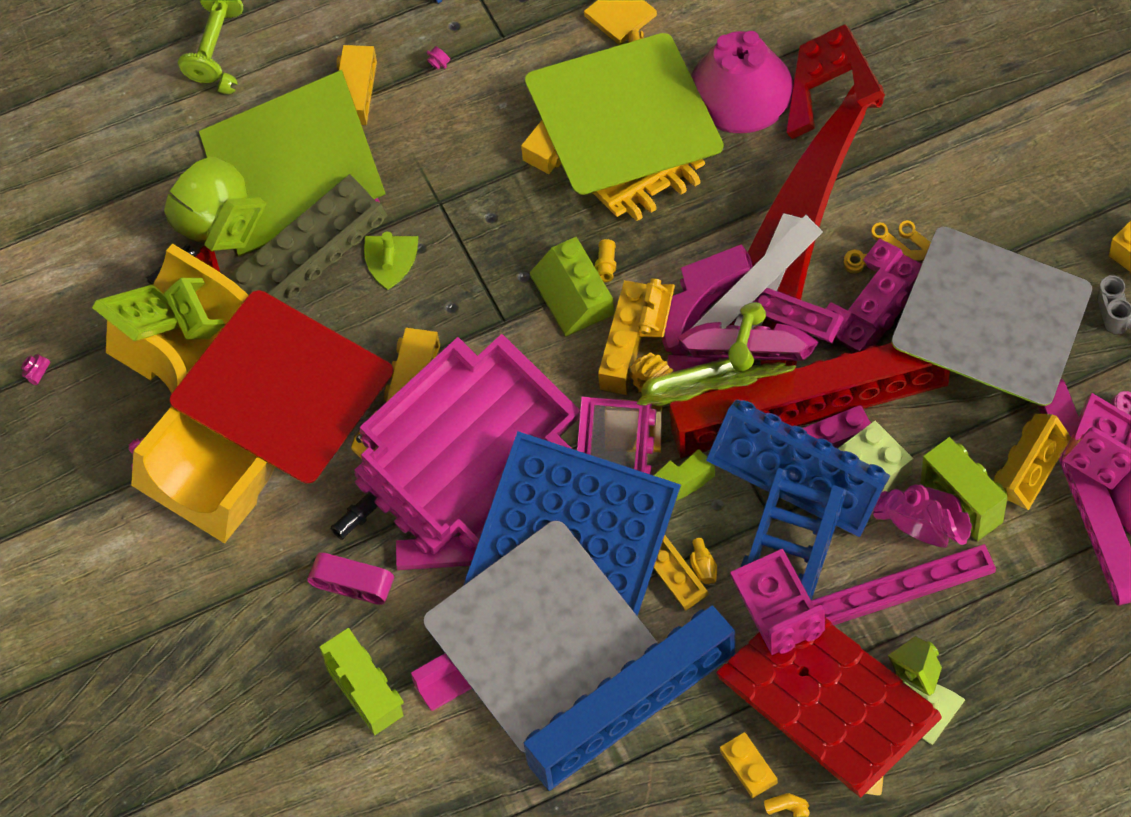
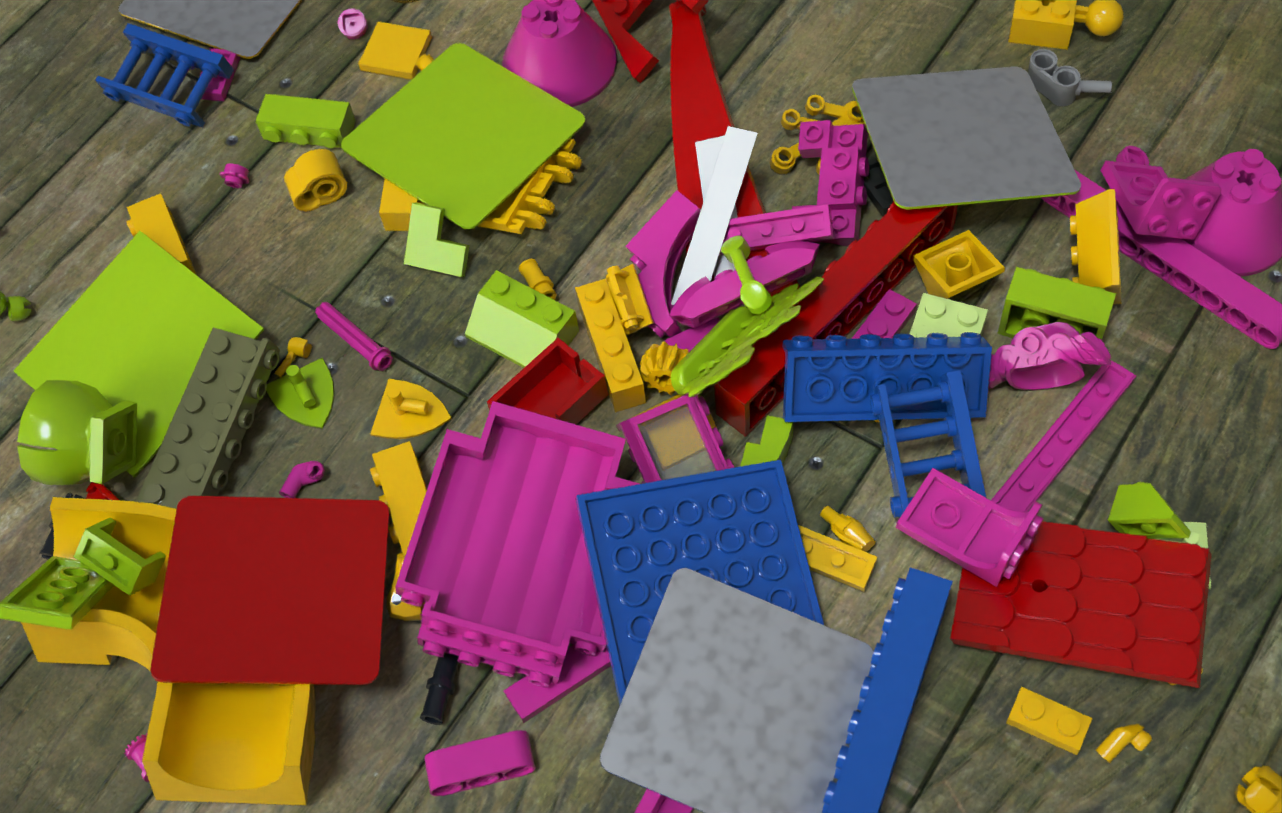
camera: 30 degrees left, 0 degrees up
none -> lime brick [255,94,356,148]
none -> yellow hand [274,337,312,378]
none -> dark pink arm [279,461,325,498]
none -> yellow piece [284,149,347,212]
none -> dark pink axle [315,302,393,371]
none -> yellow shield [370,379,452,439]
none -> lime tile [404,202,469,277]
none -> red piece [487,338,608,424]
none -> yellow slope [913,230,1005,299]

